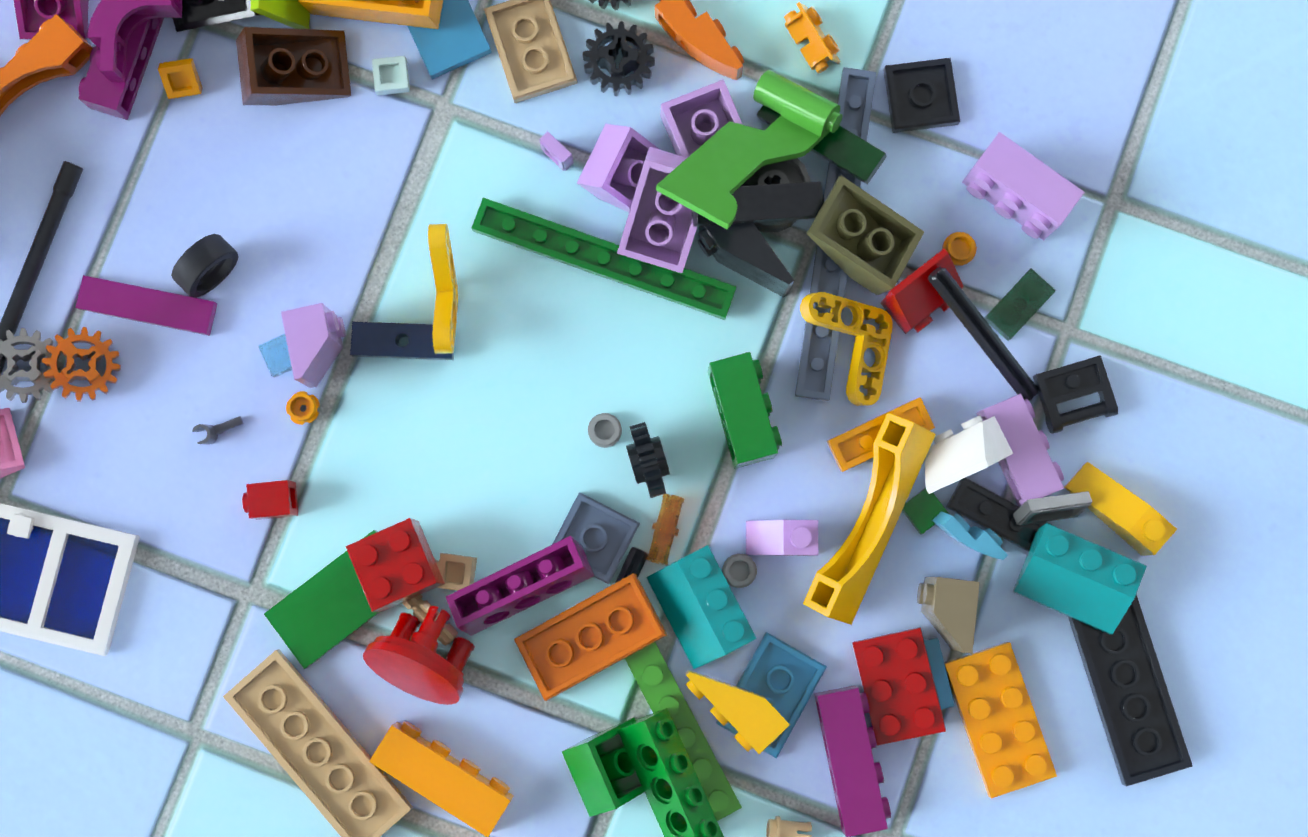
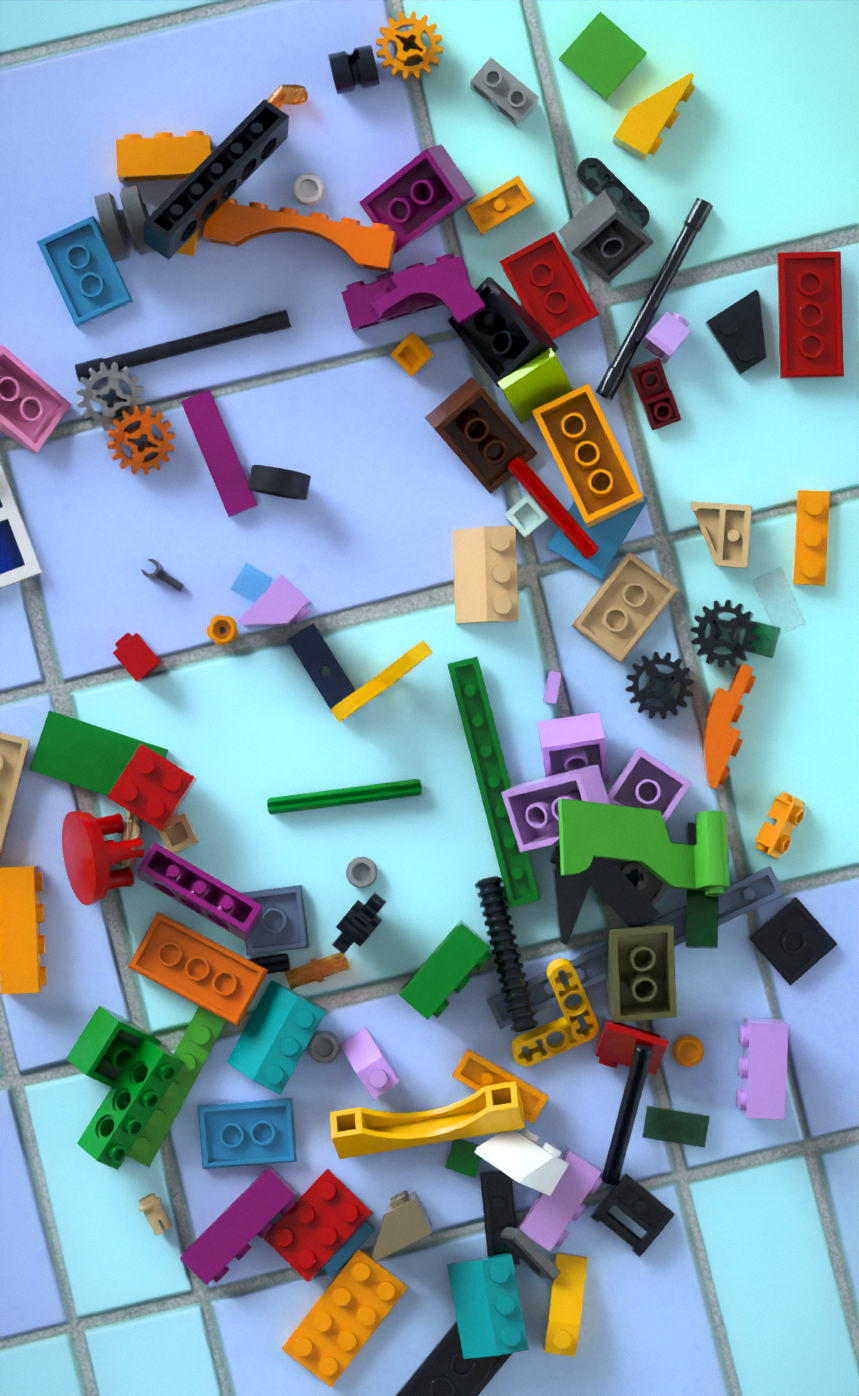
camera: 60 degrees right, 5 degrees up
yellow slope [685,670,790,754] -> none
medium azure slope [932,511,1008,560] -> none
none -> green axle [267,779,422,815]
none -> tan slope [452,526,519,624]
none -> black piece [475,876,538,1032]
none -> red axle [508,457,598,559]

